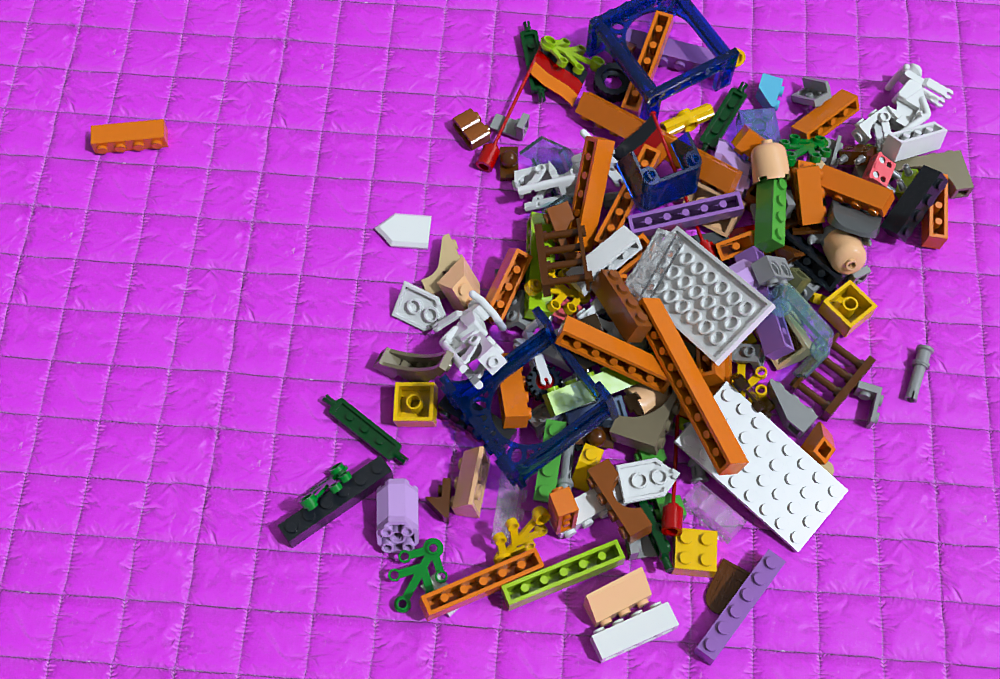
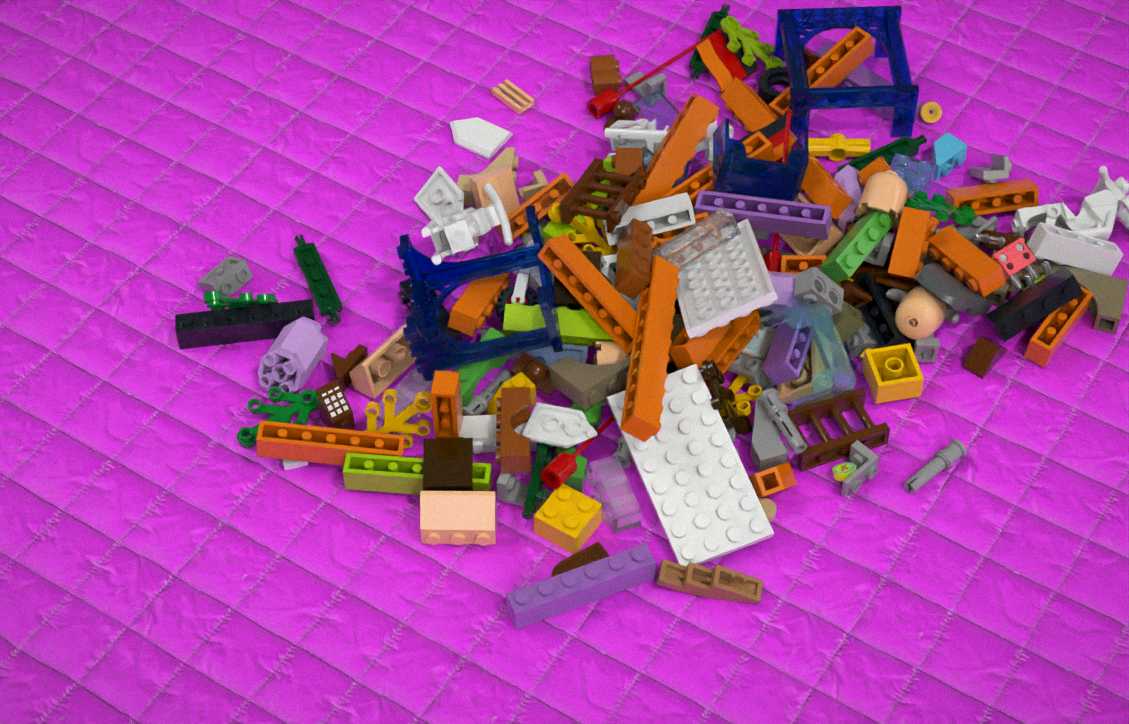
camera: 30 degrees right, 15 degrees down
arch [373,347,454,382] -> none
yellow brick [393,382,438,427] -> none
white brick [590,601,679,663] -> none
none -> light grey bracket [197,256,253,298]
none -> reddish brown slope [316,379,355,430]
none -> dark brown panel [423,437,473,491]
none -> light nougat tile [491,79,534,114]
none -> tan panel [518,170,548,203]
none -> medium nougat slope [656,559,763,604]
none -> light grey pin [758,388,807,454]
none -> neon yellow tile [832,462,857,482]
none -> reddish brown slope [963,336,1008,379]

